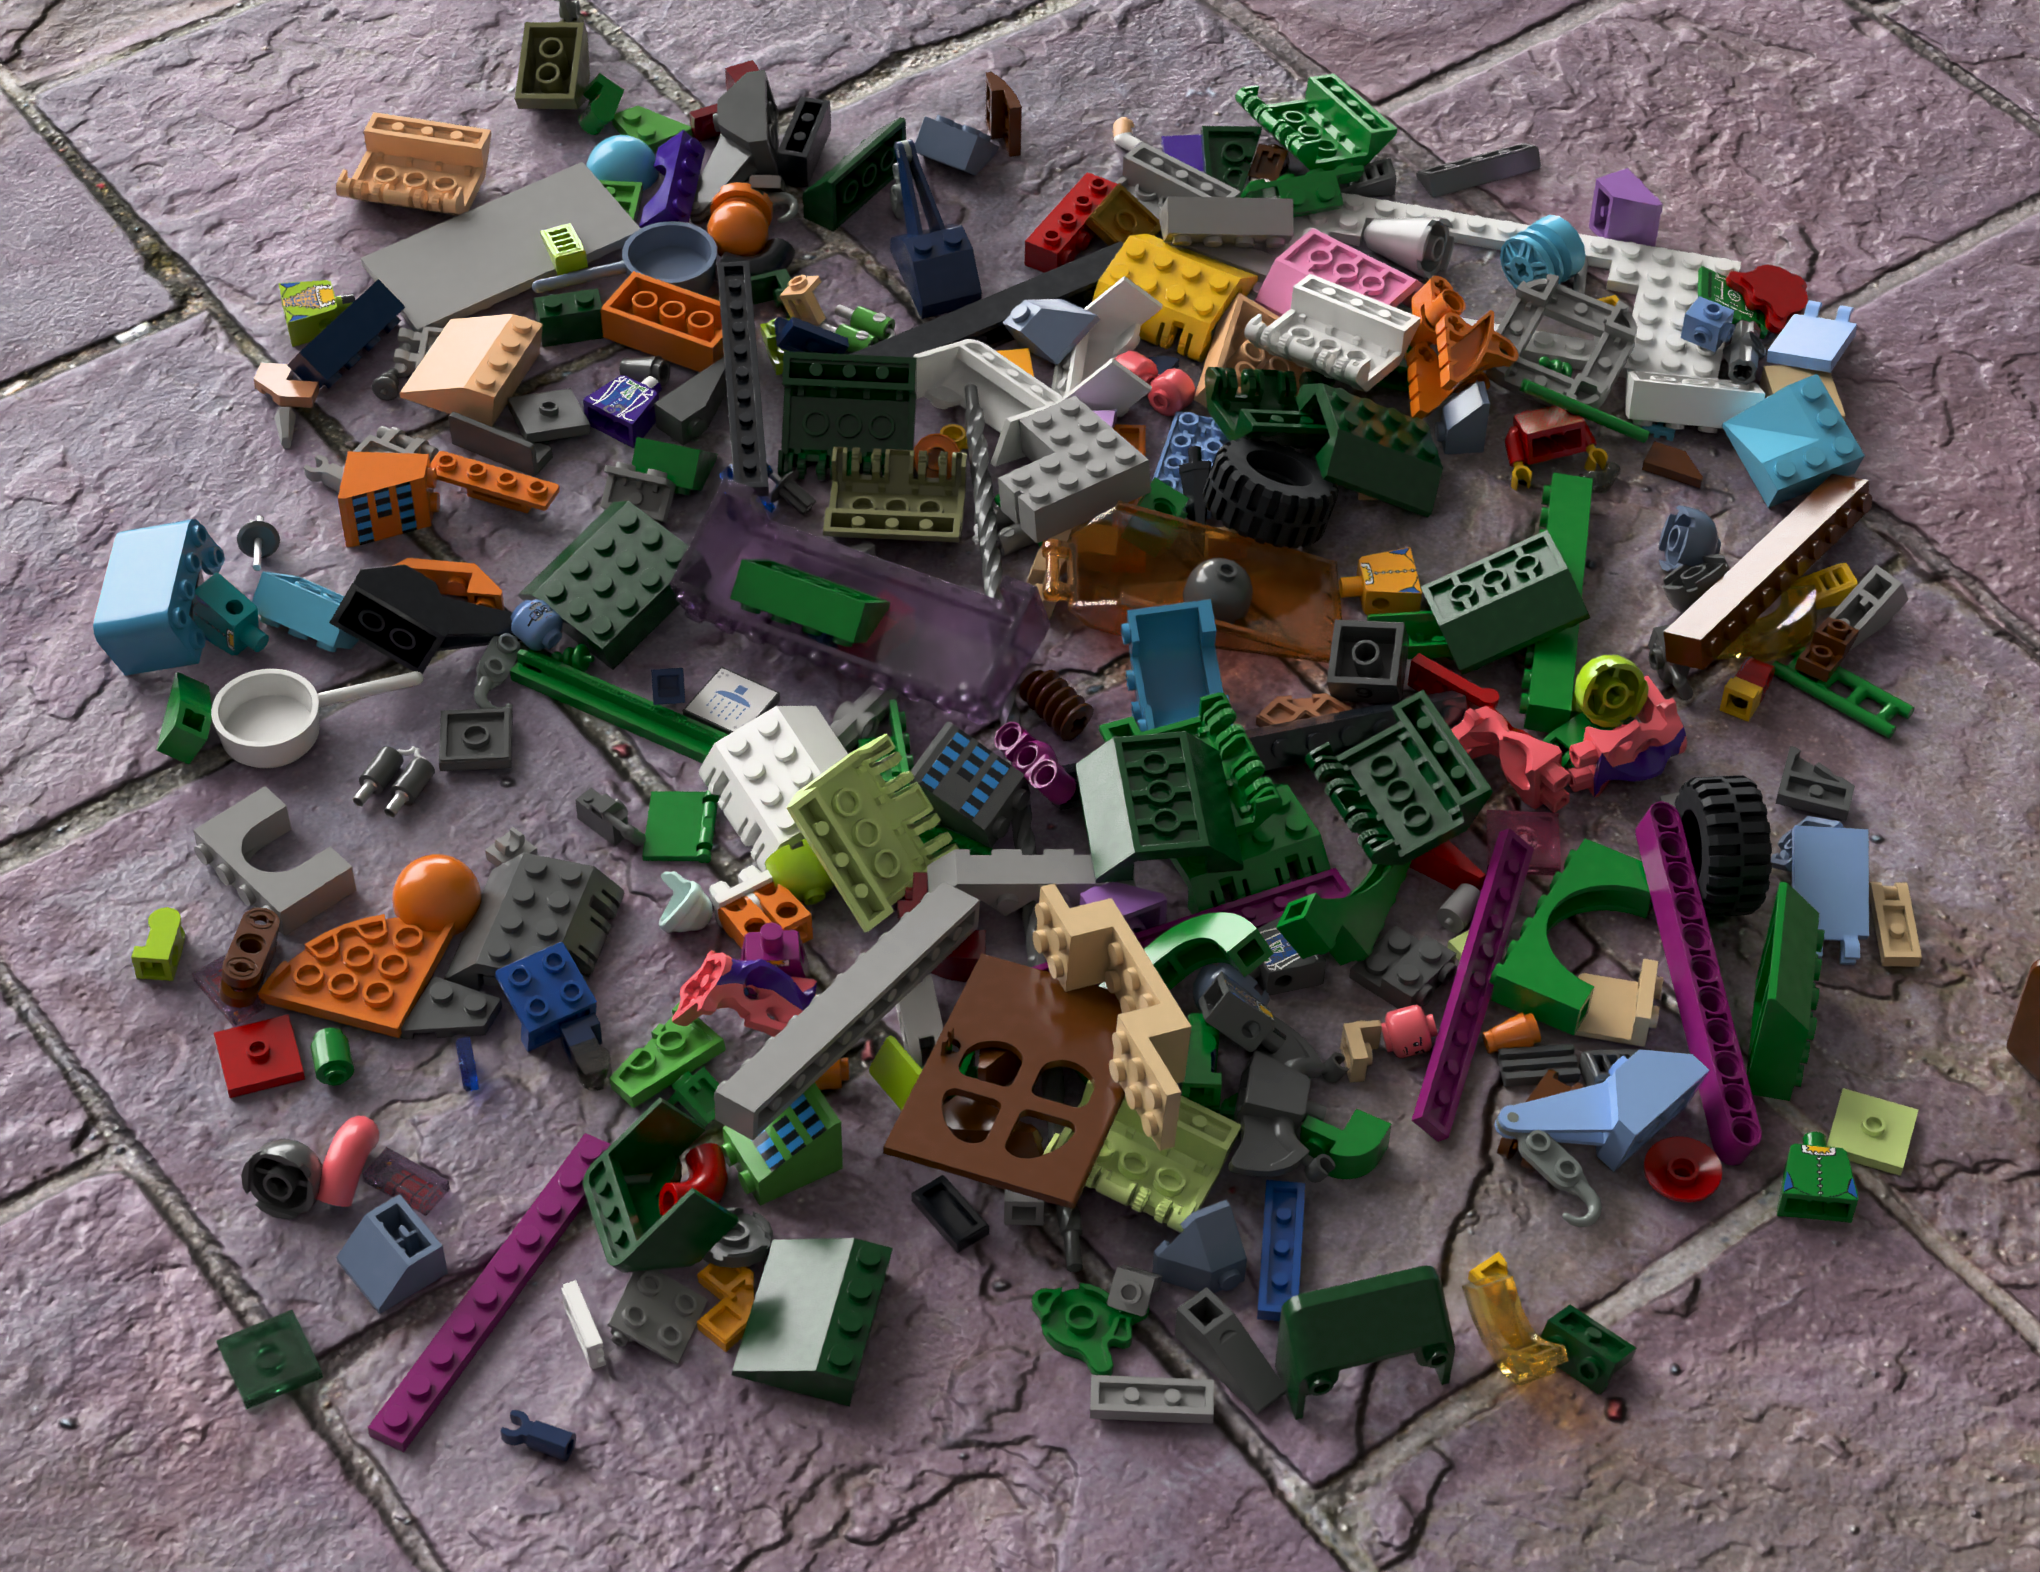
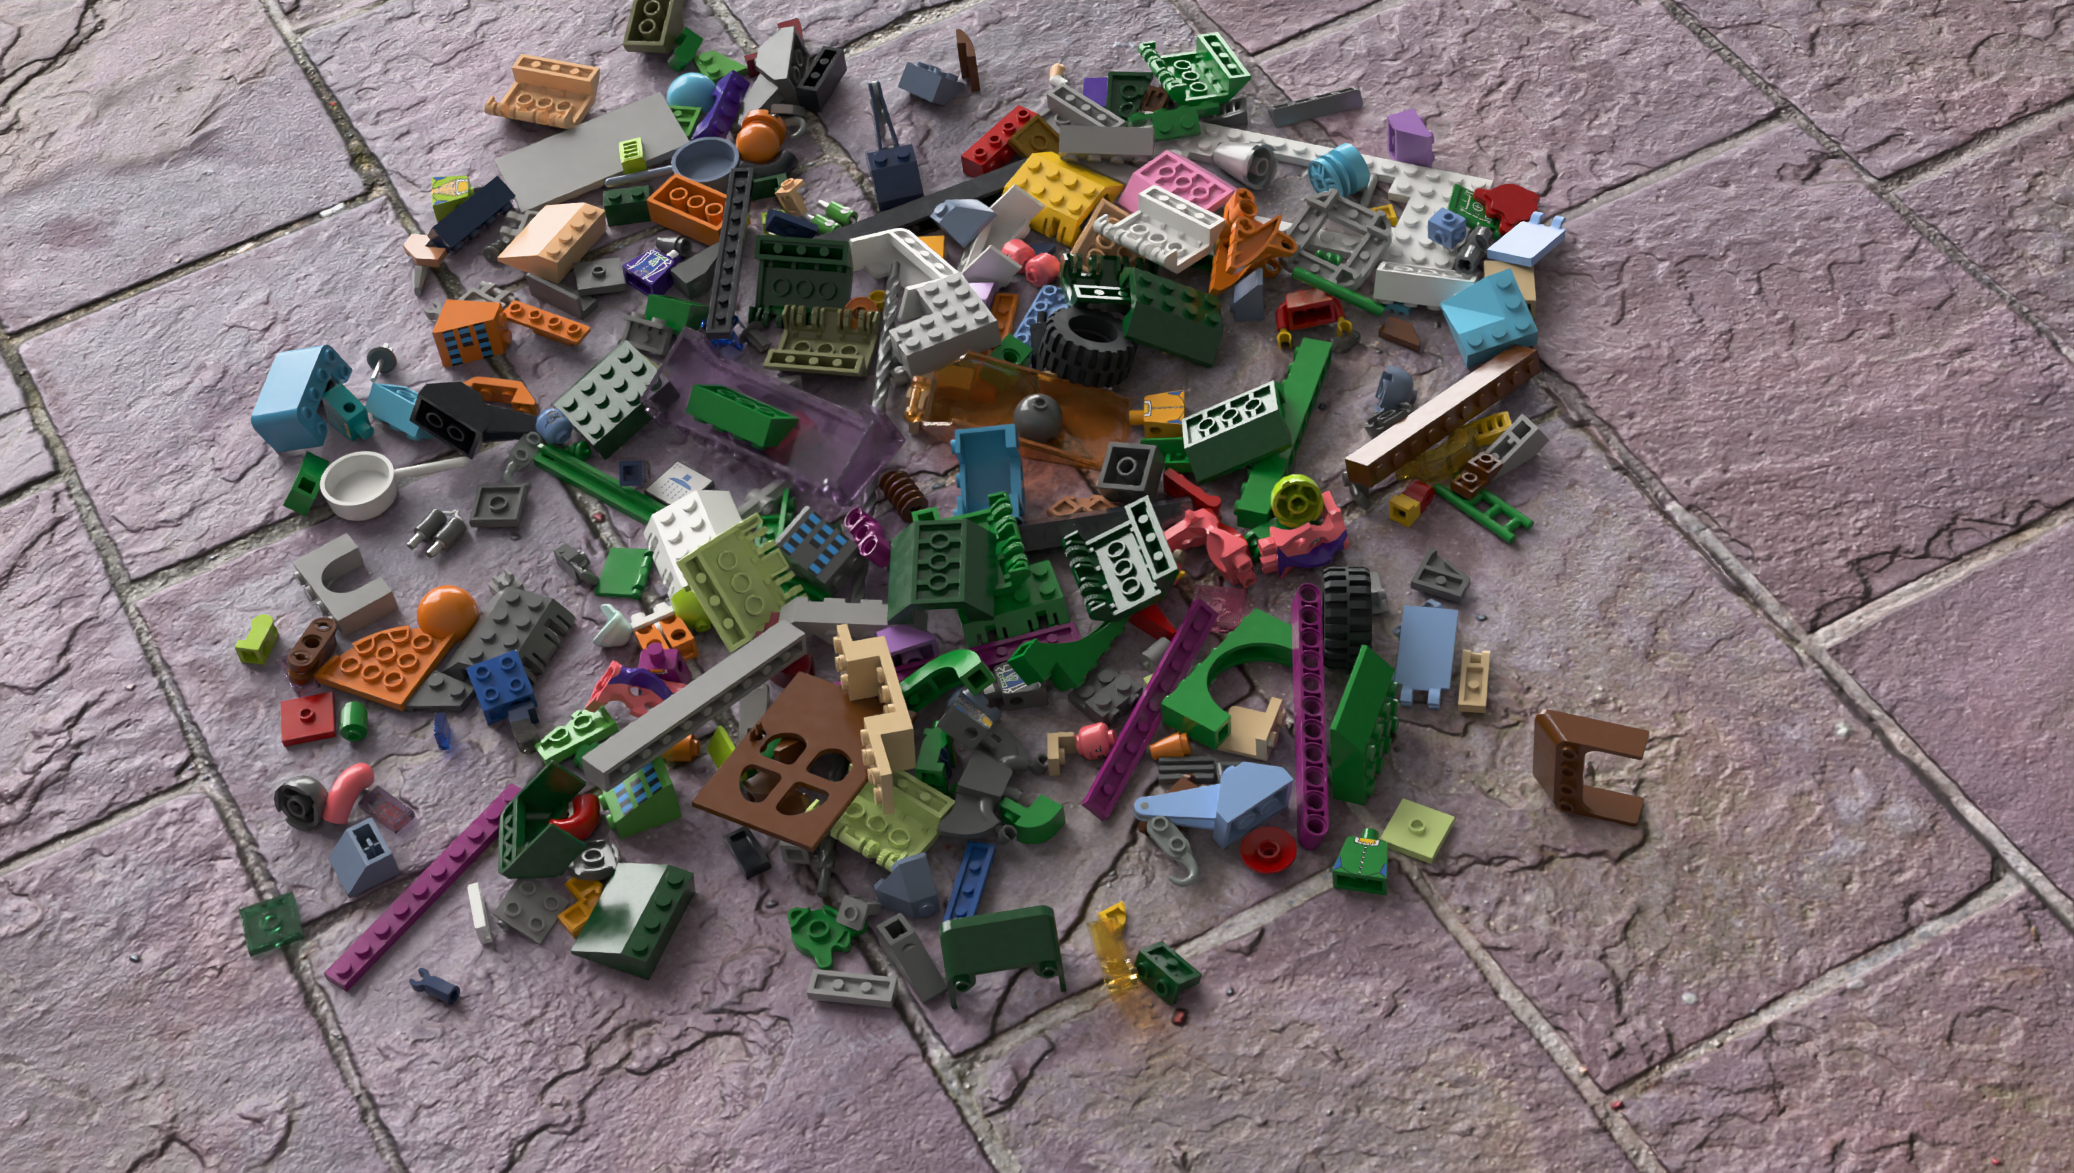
camera: 15 degrees right, 0 degrees up
dark green slope [802,117,906,232] -> none

